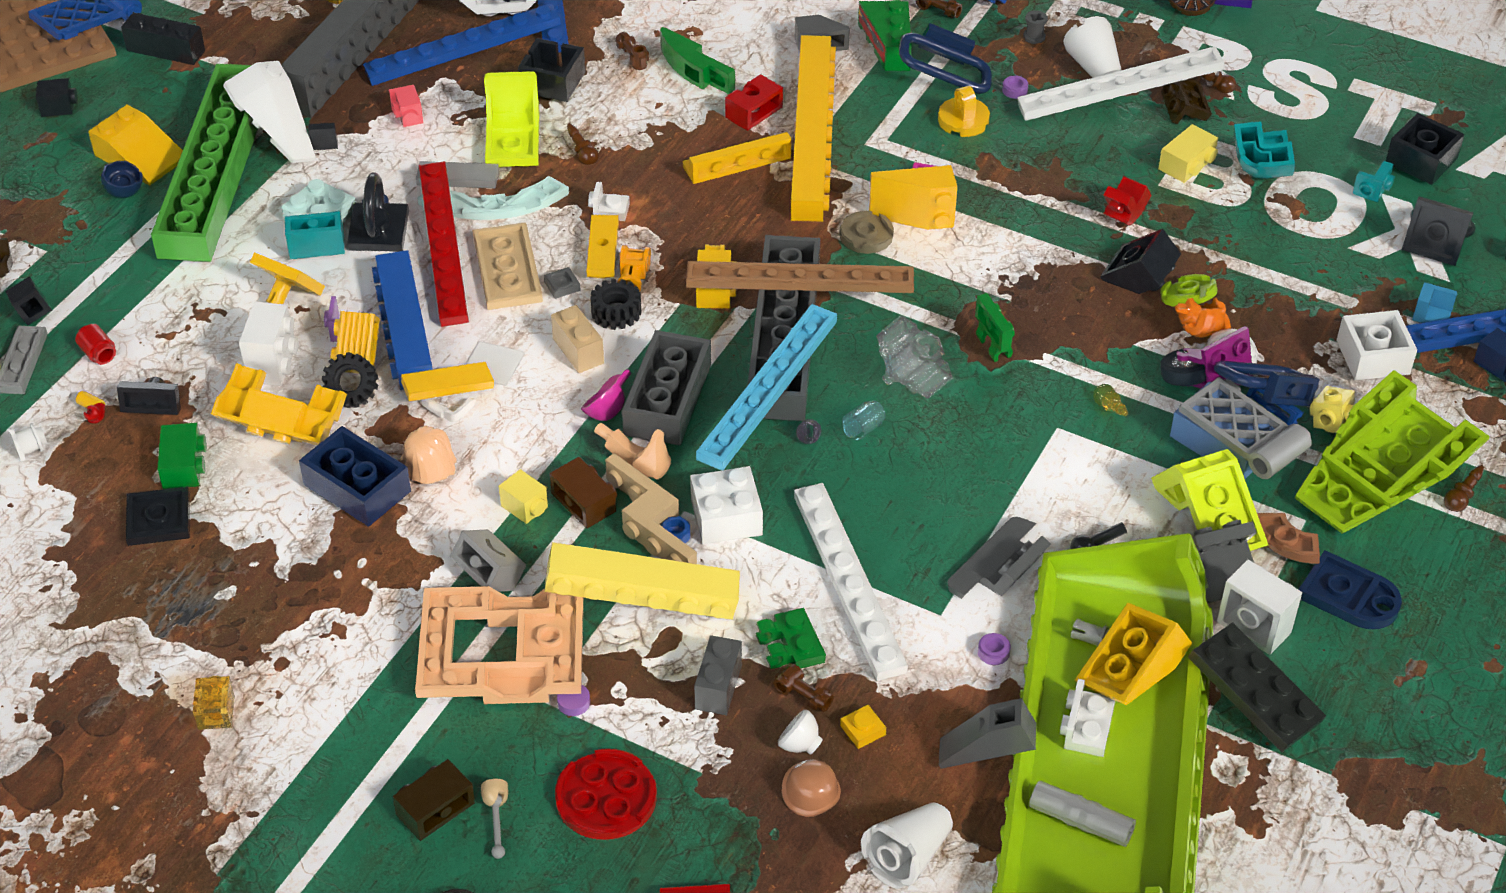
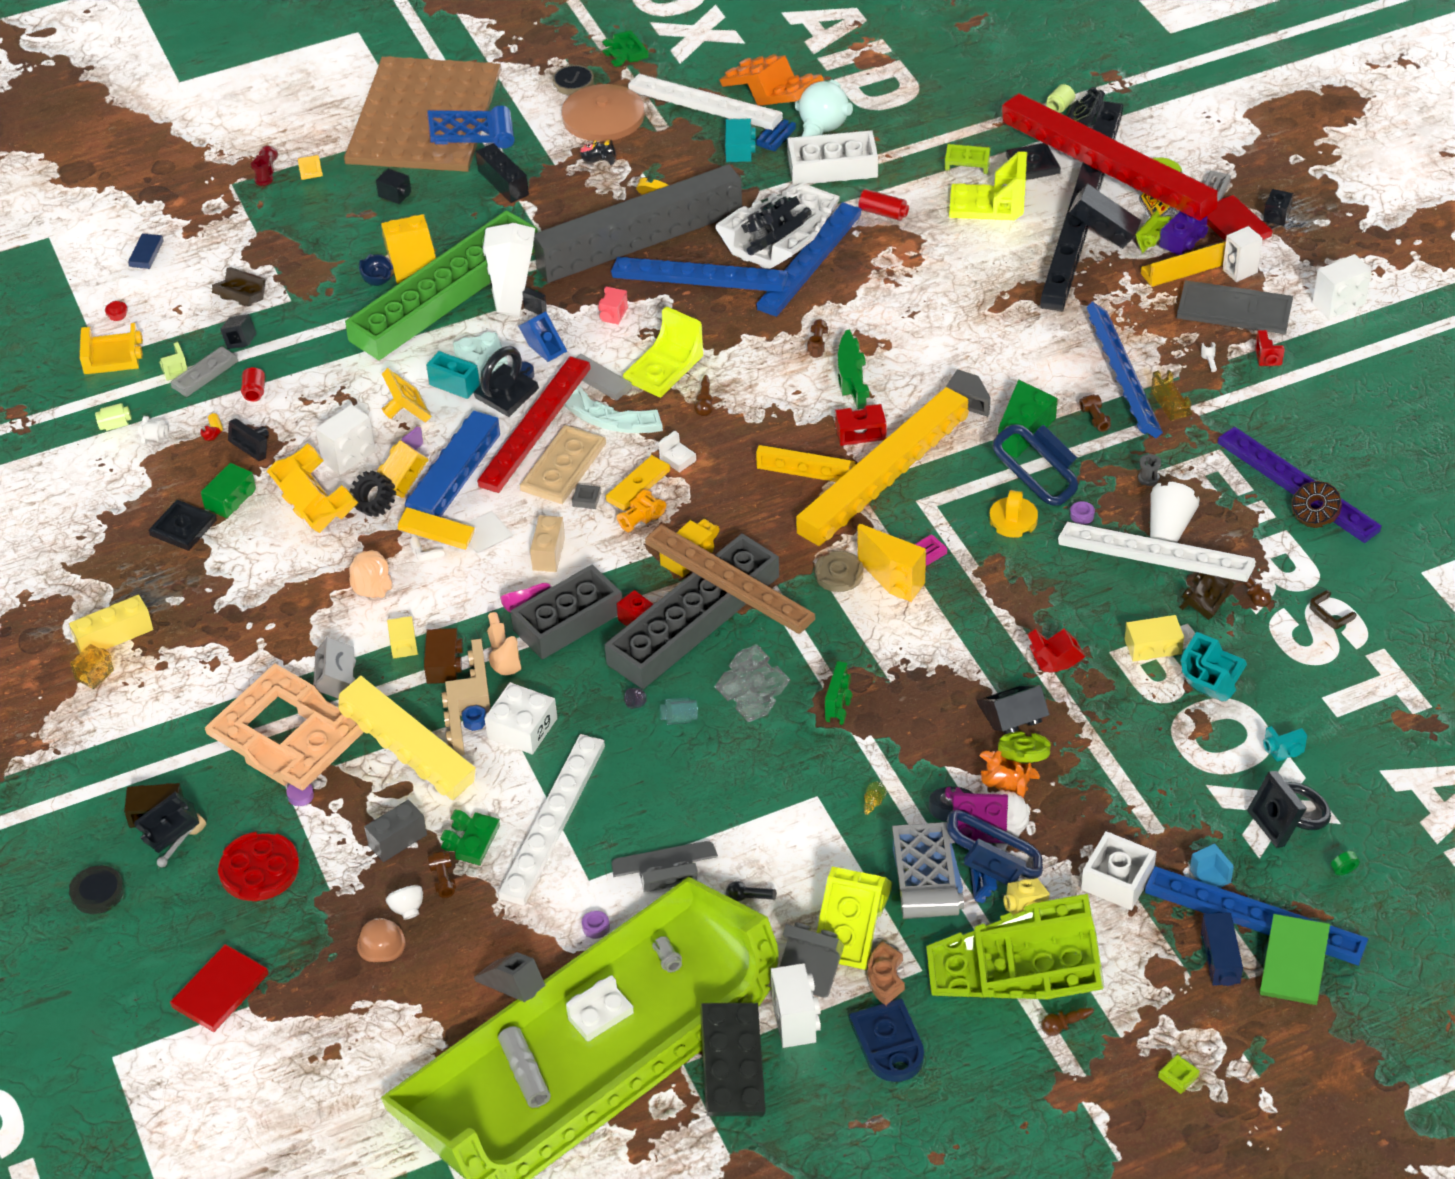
camera: 40 degrees right, 0 degrees up
dark blue brick [299,426,411,527] -> none
black piece [518,38,585,102] -> none
black tyre [590,279,642,330] -> none
medium azure plate [696,304,837,471] -> none
yellow plate [840,705,886,749] -> none
white cone [861,802,953,889] -> none
yellow slope [1075,603,1192,705] -> none
black brick [1386,113,1465,185] -> none
none -> light yellow brick [69,594,153,659]
none -> black hinge [134,792,200,853]
none -> blue slope [518,311,568,362]
none -> red brick [616,590,654,626]
none -> dark brown piece [1309,590,1357,629]

